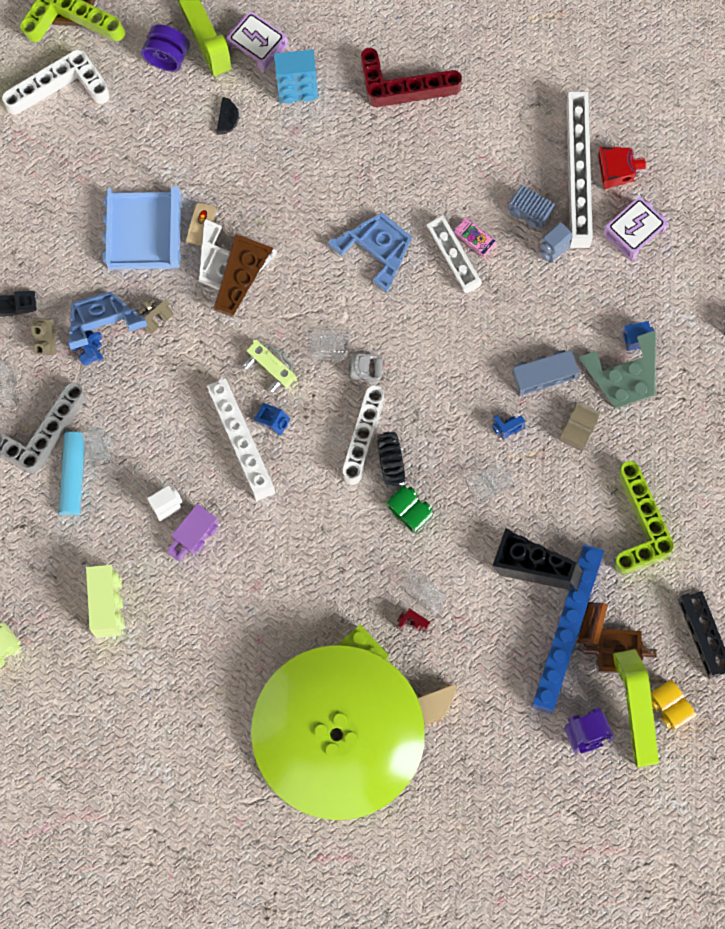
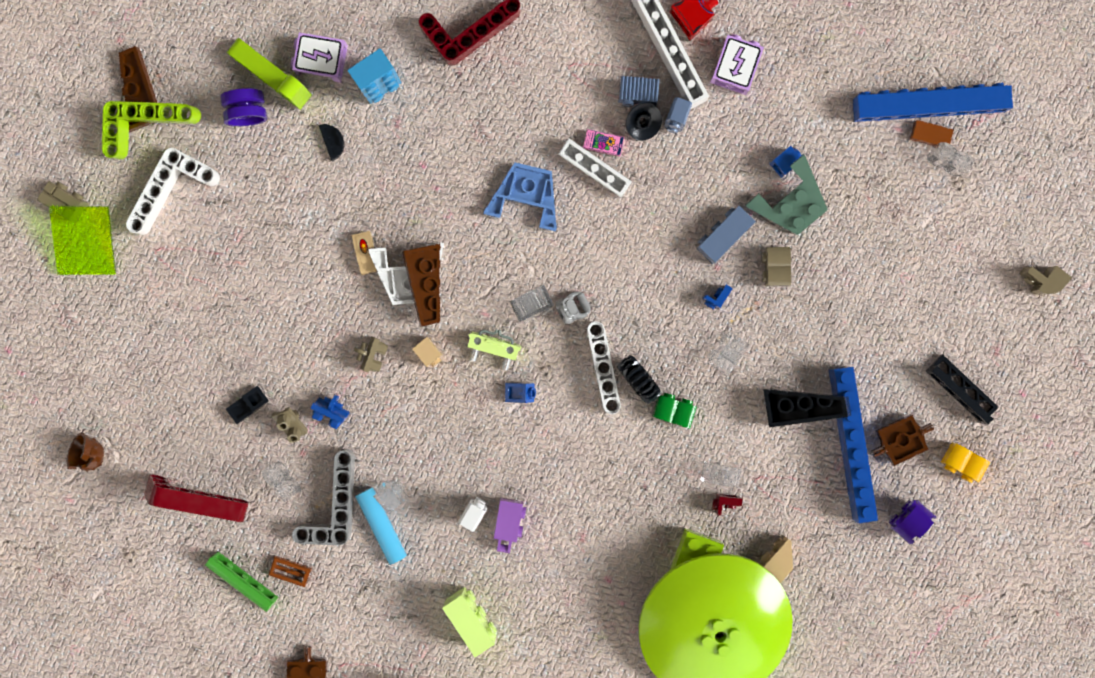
camera: 30 degrees left, 15 degrees up
medium blue wing [68,291,147,349] -> none
light blue panel [102,187,181,270] -> none
white brick [207,378,275,501] -> none
dark orange tile [578,602,608,646] -> none
lime beam [613,649,659,768] -> none
lime beam [614,461,674,574] -> none
none -> tan brick [412,337,443,367]
none -> black dish [626,103,662,141]

